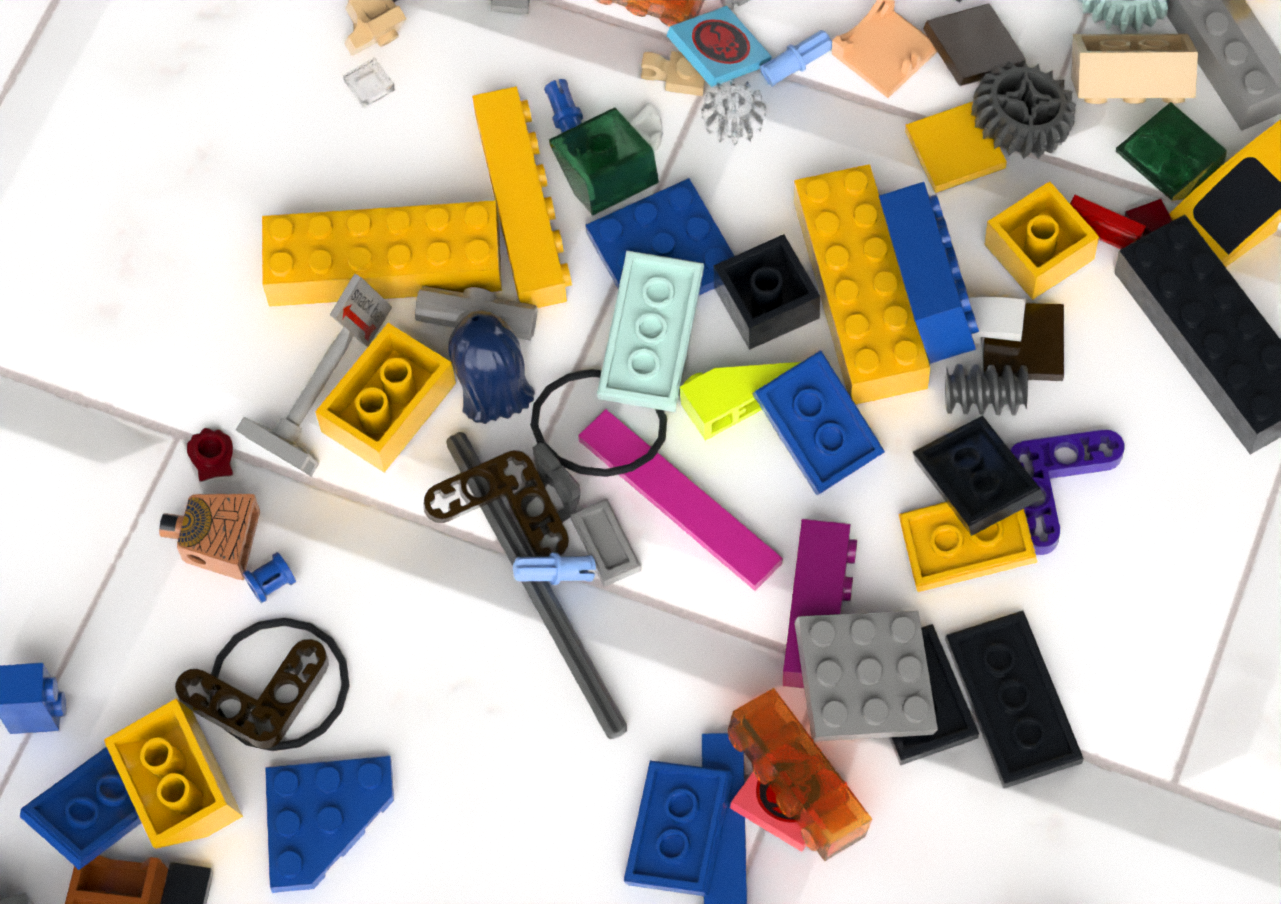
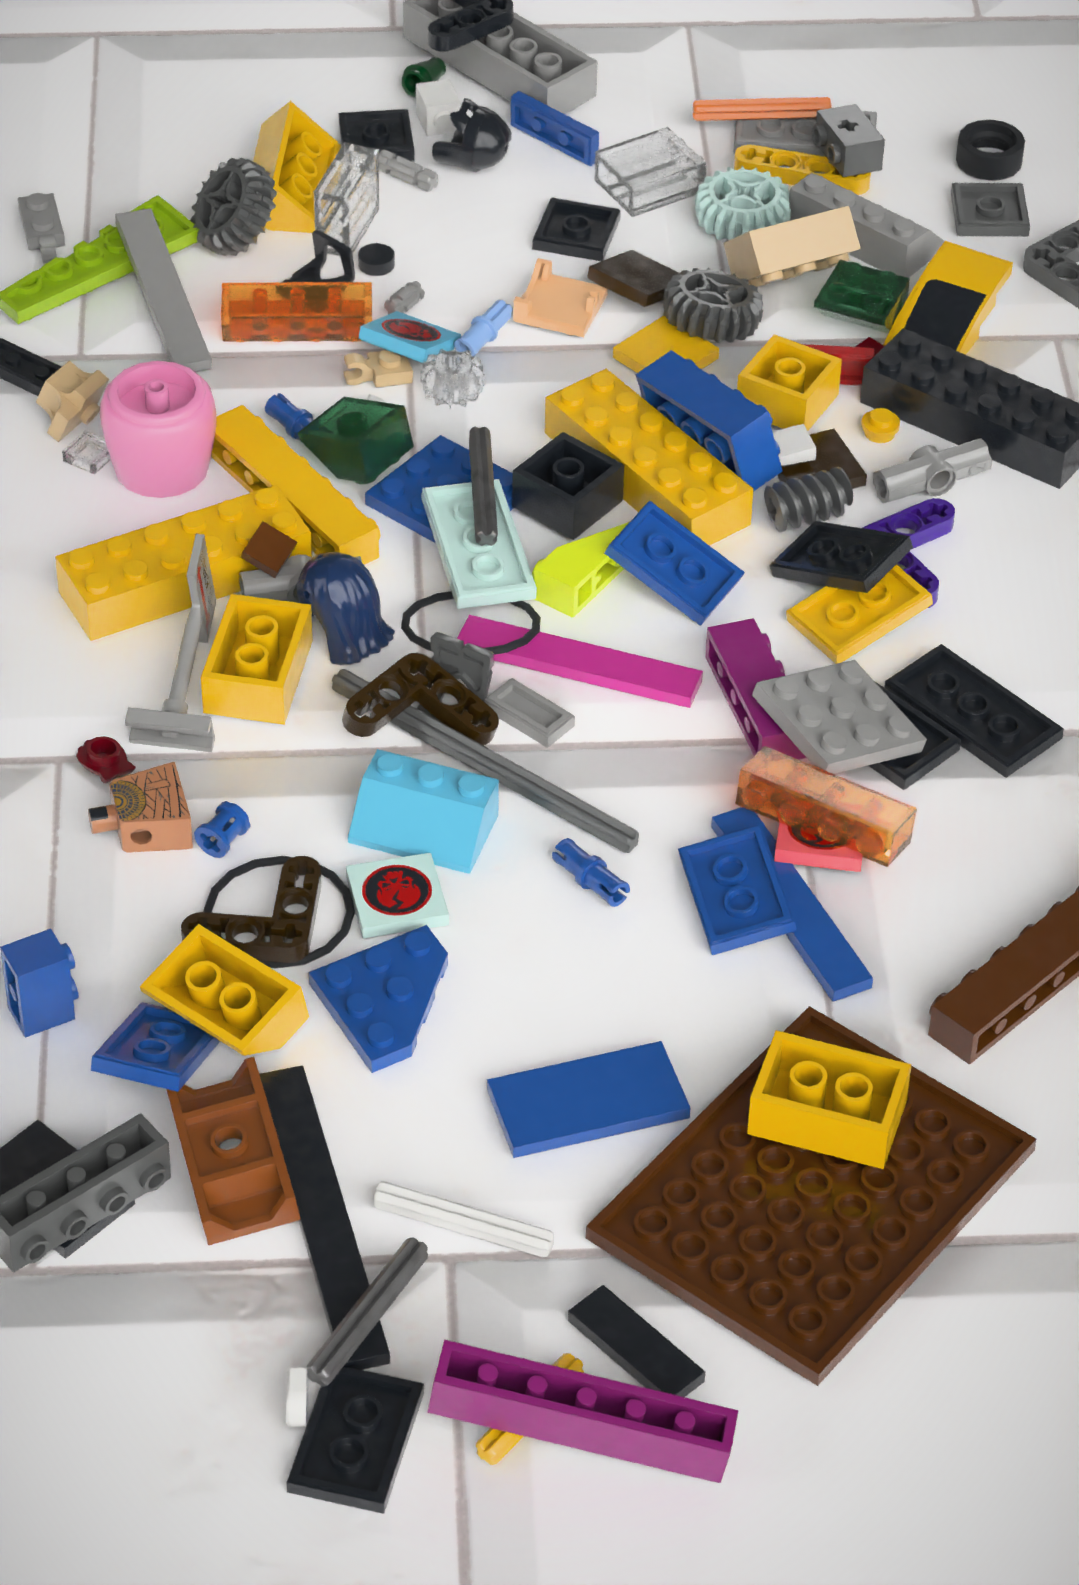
camera: 30 degrees left, 20 degrees down
light blue axle [513,552,596,585] -> none
none -> bright pink piece [100,361,216,498]
none -> reddish brown tile [240,521,297,578]
none -> tile [346,853,449,939]
none -> medium azure slope [348,749,499,874]
none -> flat silver axle [469,426,498,546]
none -> blue pin [552,838,630,907]
none -> yellow plate [861,408,900,443]
none -> light grey piece [873,438,992,503]

